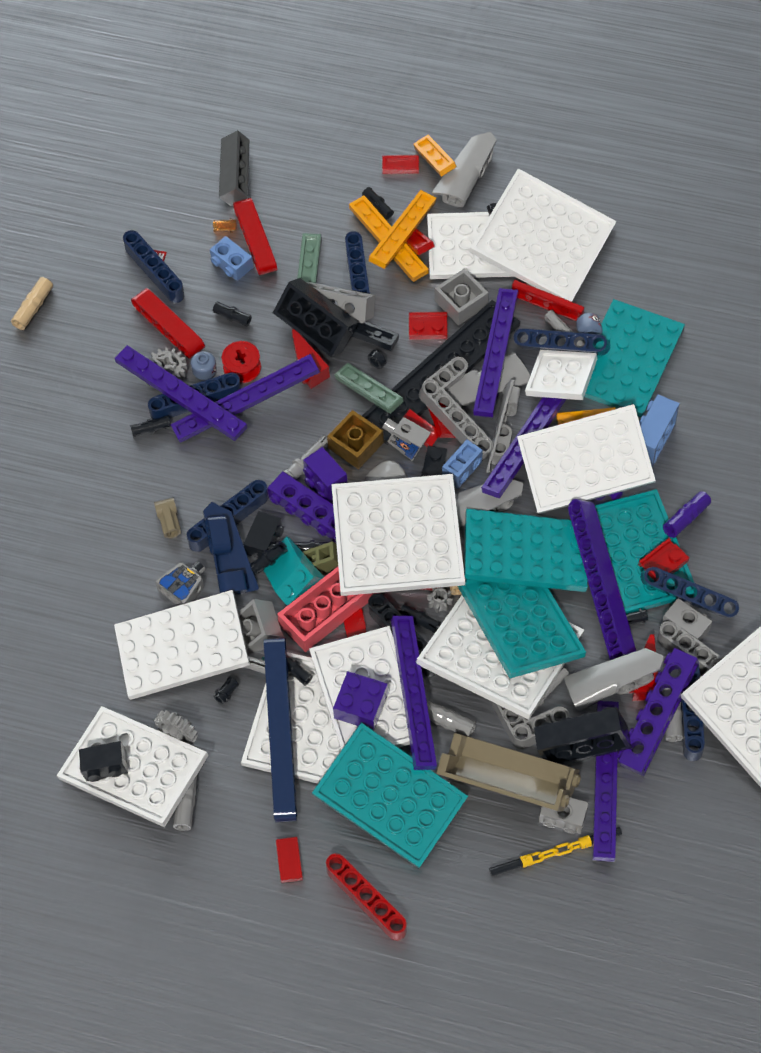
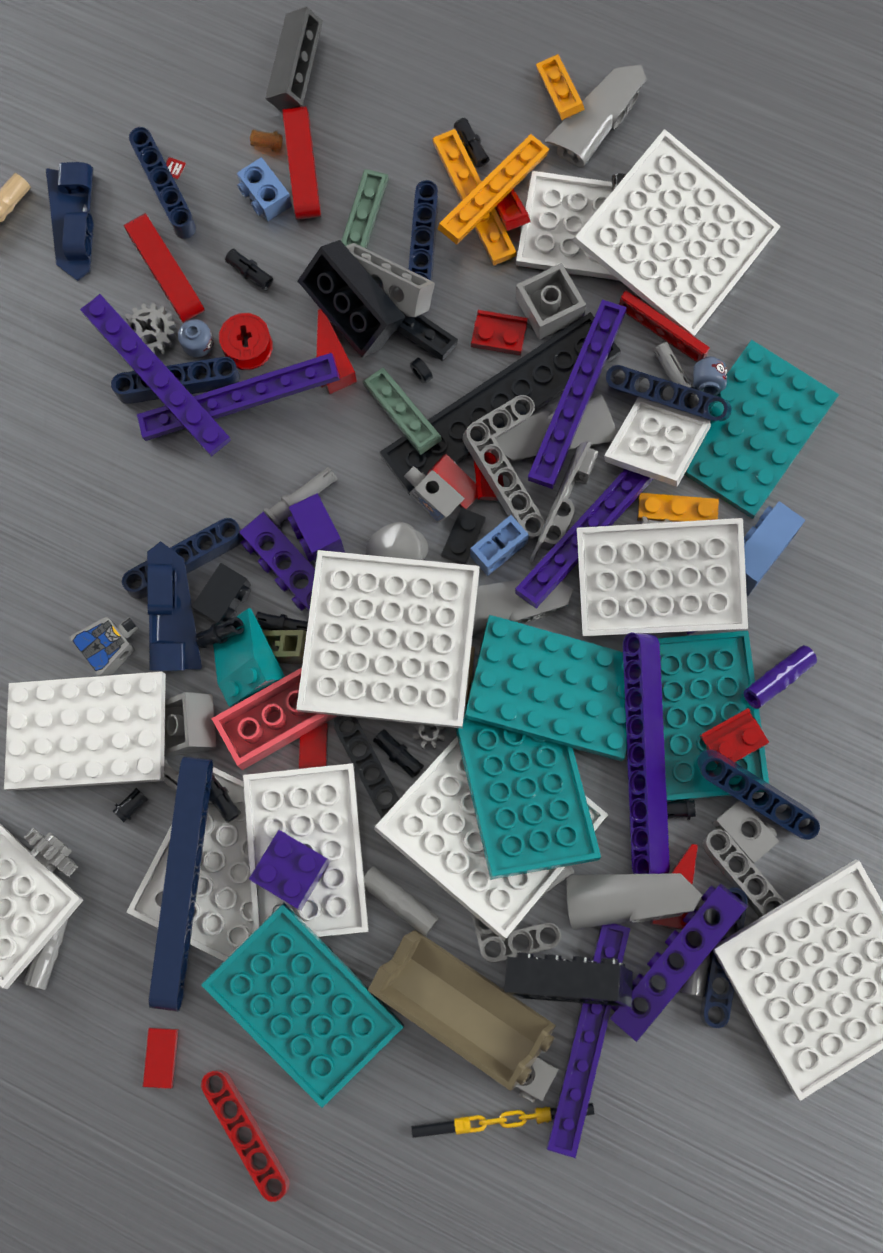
camera: 15 degrees right, 15 degrees up
black pin [130,415,171,438] -> none
dark tan piece [154,498,181,539] -> none
pearl gold brick [327,410,384,470] -> none
red tile [382,155,419,174] -> none
dark purple plate [391,616,437,770] -> none
none -> dark blue panel [46,162,94,281]

